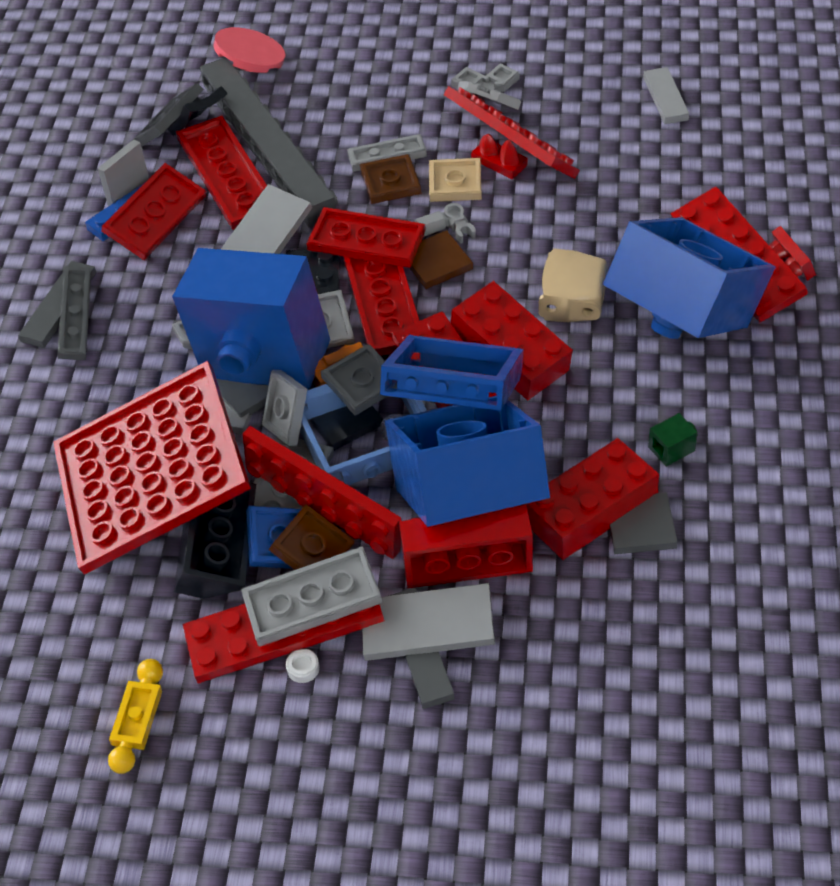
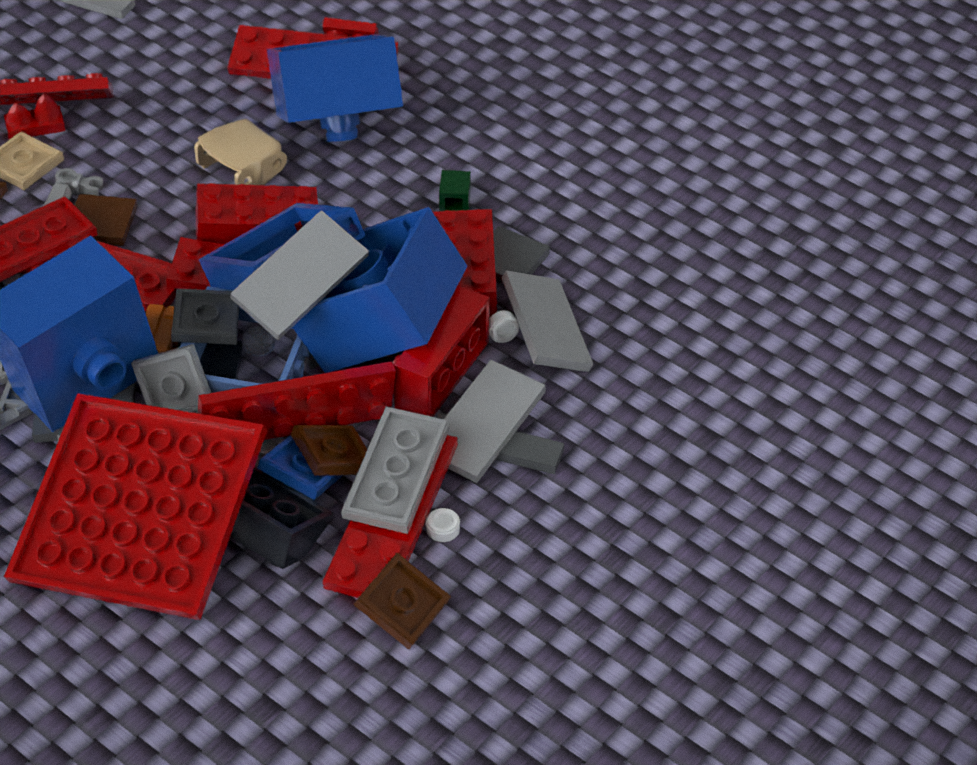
camera: 60 degrees left, 5 degrees down
yellow plate [108,659,163,774] -> none
none -> light grey tile [230,210,369,340]
none -> reddish brown tile [353,553,452,650]
none -> white tile [489,311,520,343]
none -> light grey tile [502,270,593,372]

